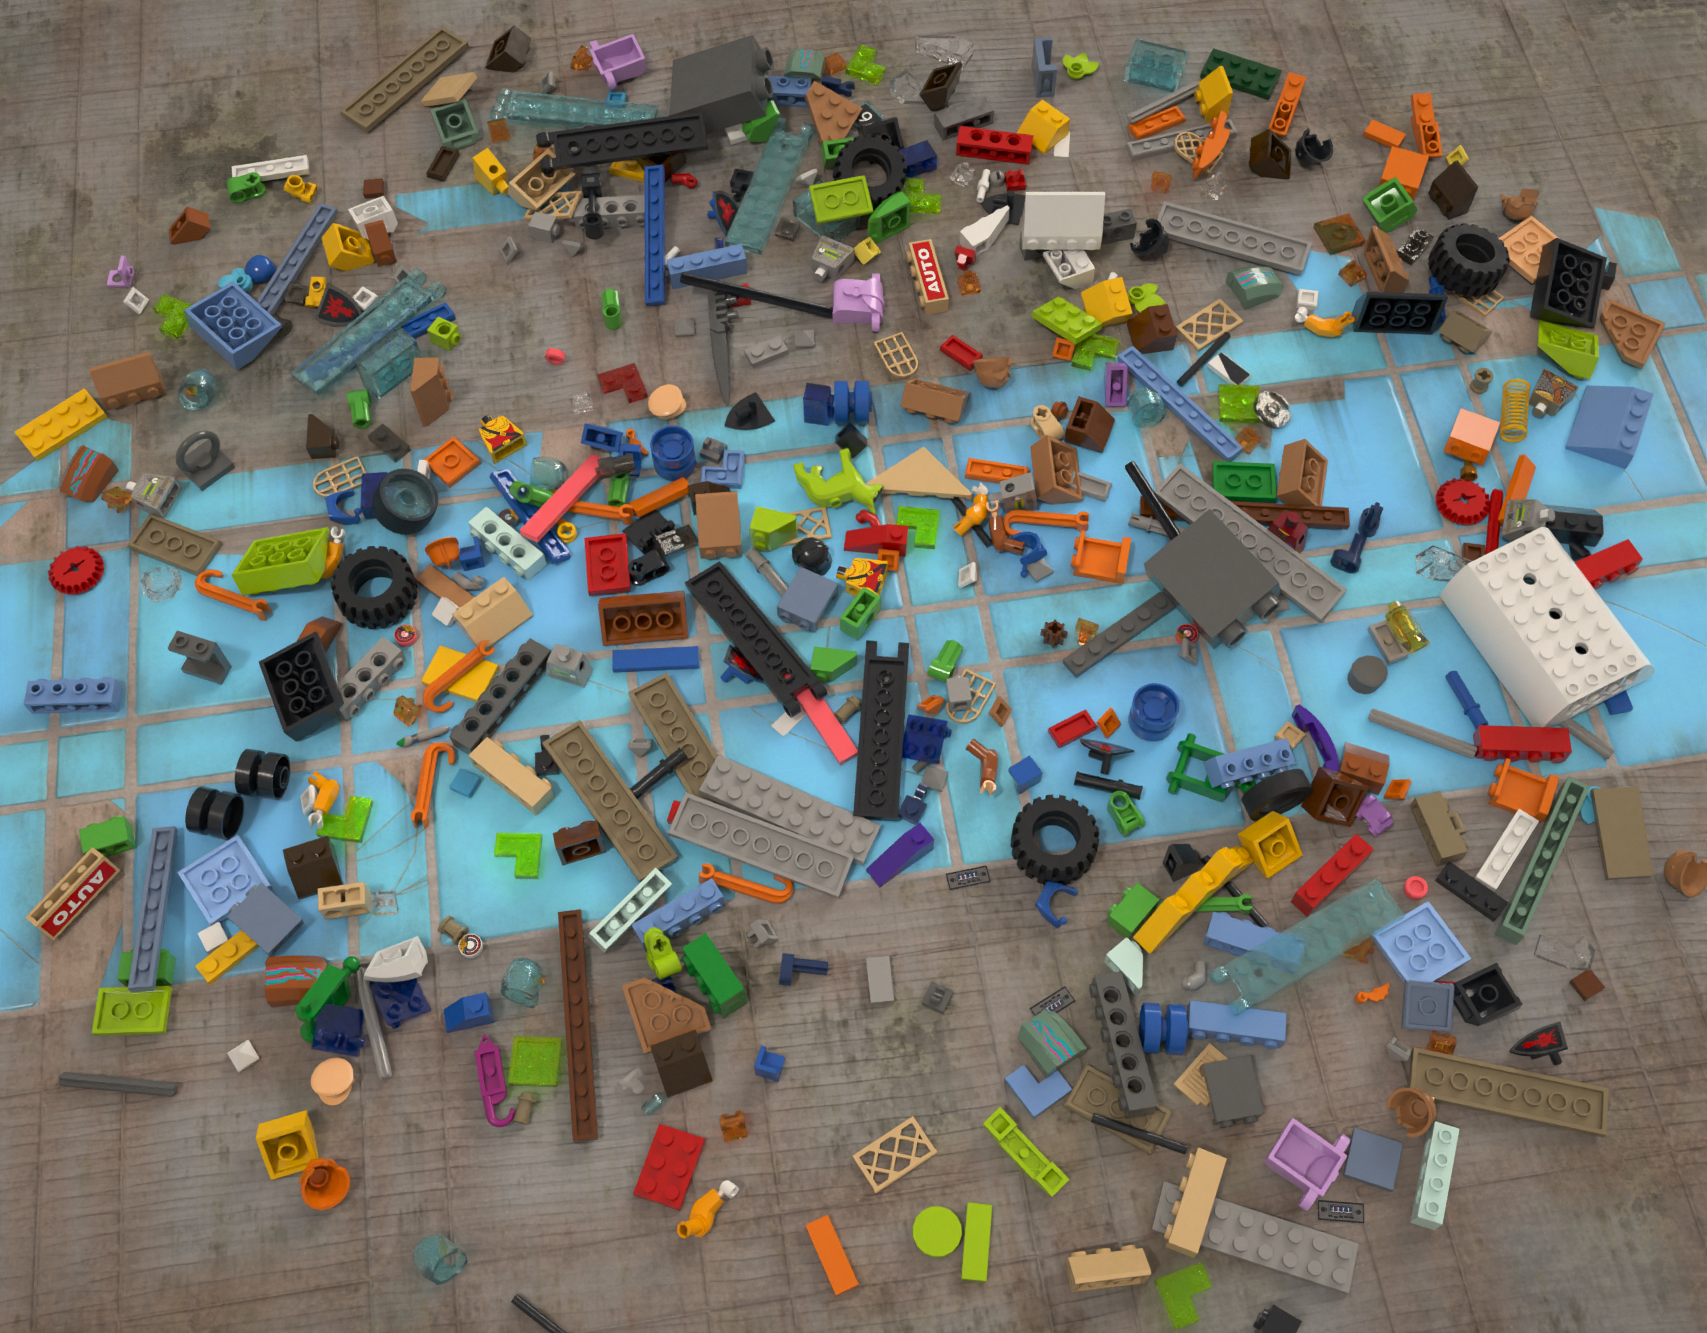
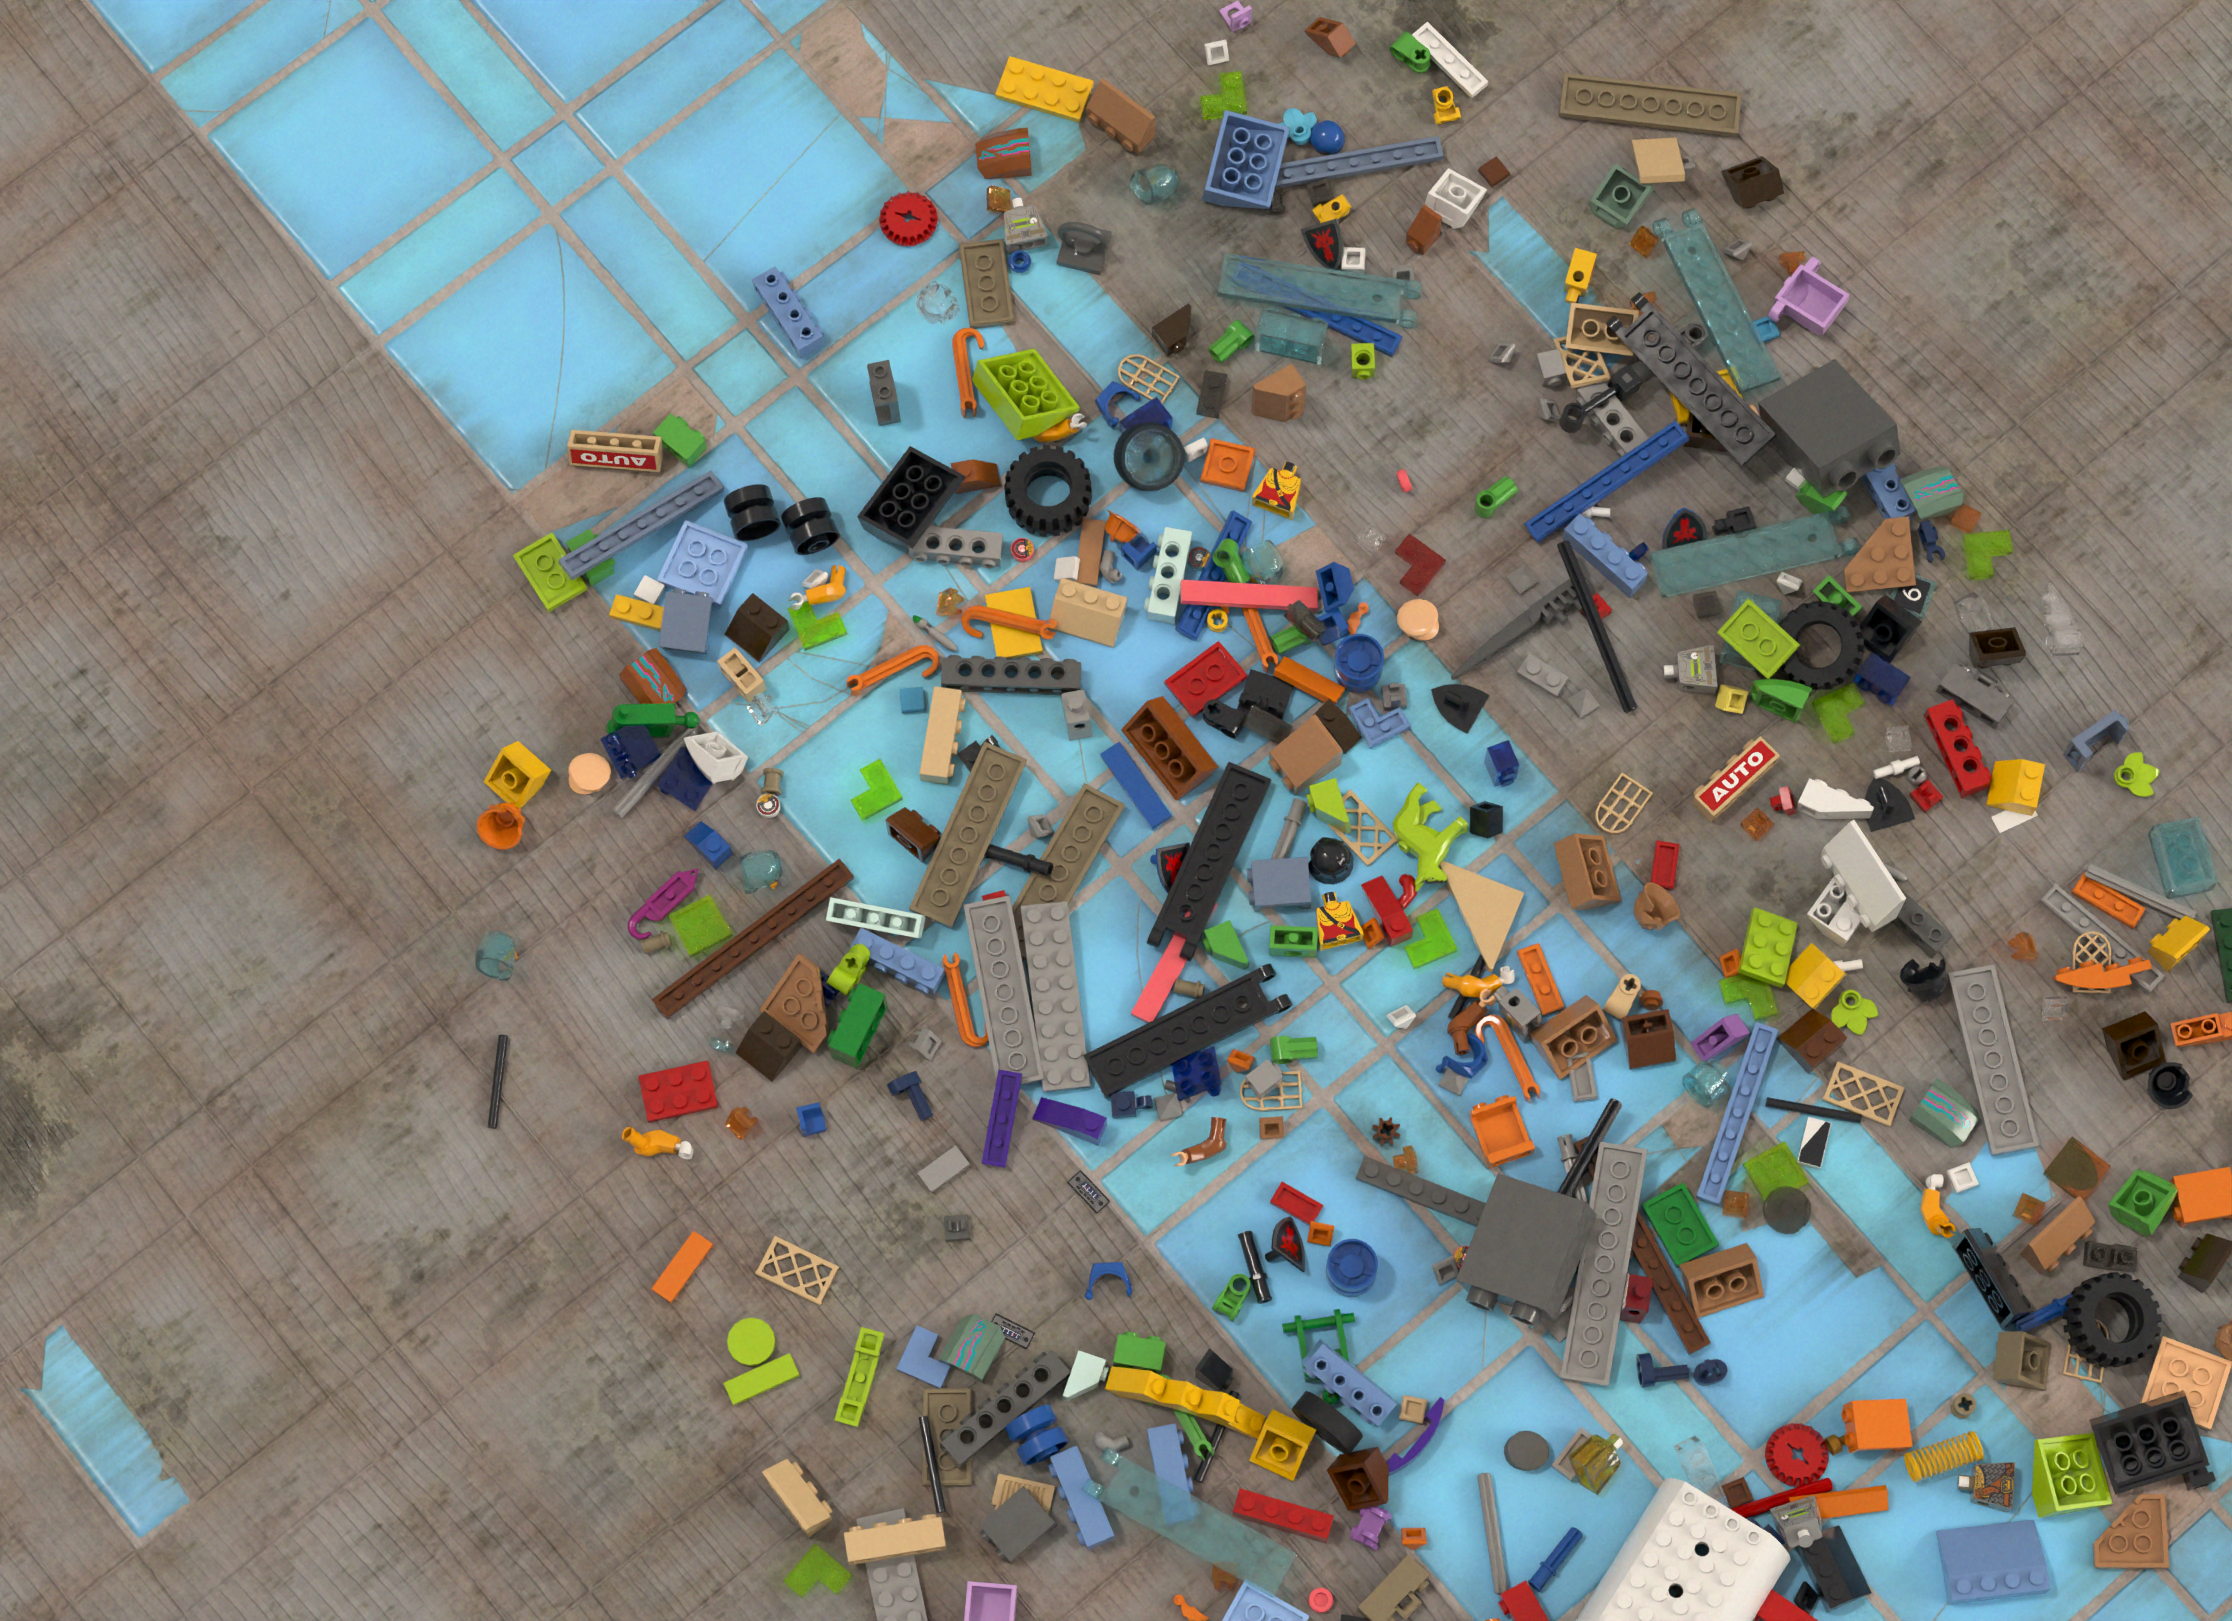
camera: 60 degrees right, 10 degrees up
dark grey axle [59,1072,178,1097] -> none
white slope [227,1040,260,1073] -> none
yellow slope [322,223,374,271] -> none
dark brown tile [426,146,460,182] -> none
red arm [671,173,698,189] -> none
white sticker [771,701,806,736] -> none
lavender piece [833,273,885,332] -> none
blue wheel [834,381,872,424] -> none
blue panel [1008,755,1043,794] -> none
black tyre [1011,794,1099,885] -> none
dark orange slope [1339,742,1389,795] -> none
none -> dark purple plate [982,1069,1023,1168]
none -> blue plate [1008,251,1031,273]

